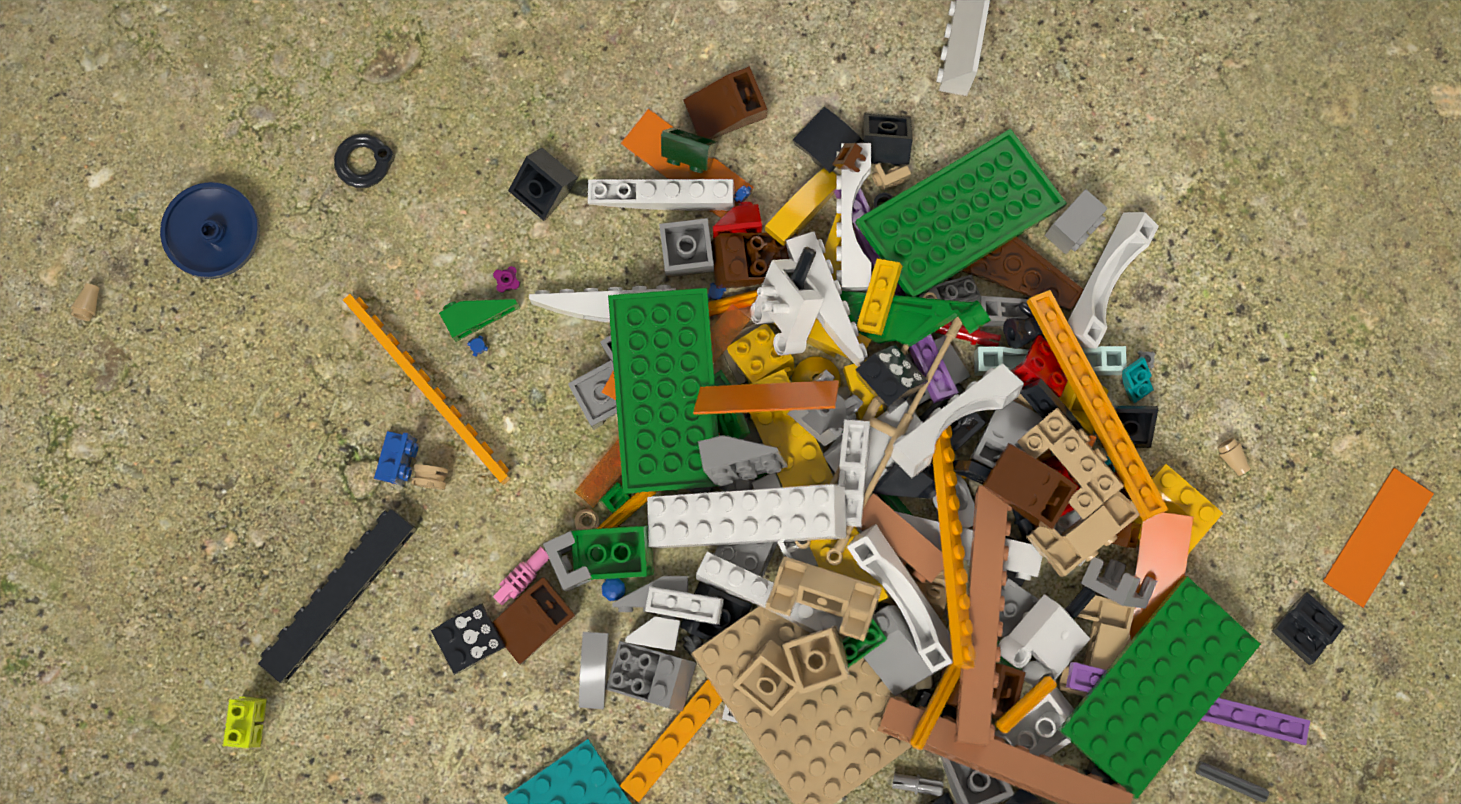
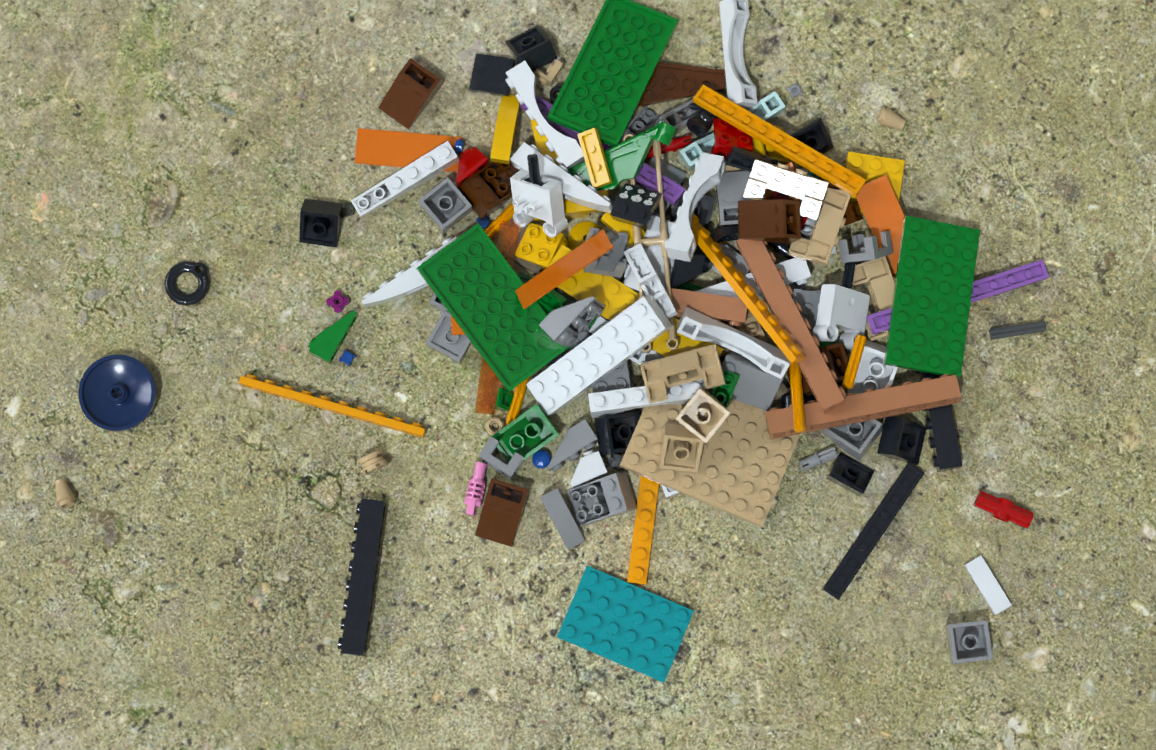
camera: 30 degrees left, 0 degrees up
neon yellow hips [223,696,267,748] -> none
blue bracket [374,431,419,486] -> none
black slope [430,603,506,675] -> none
white tile [645,586,723,624] -> none
dark green slope [661,127,718,173] -> none
reddish brown tile [833,143,866,172] -> none
light grey brick [1044,189,1108,255] -> none
teal slope [1122,357,1154,404] -> none
black slope [1272,592,1345,665] -> none
orange window [1323,468,1434,608] -> none

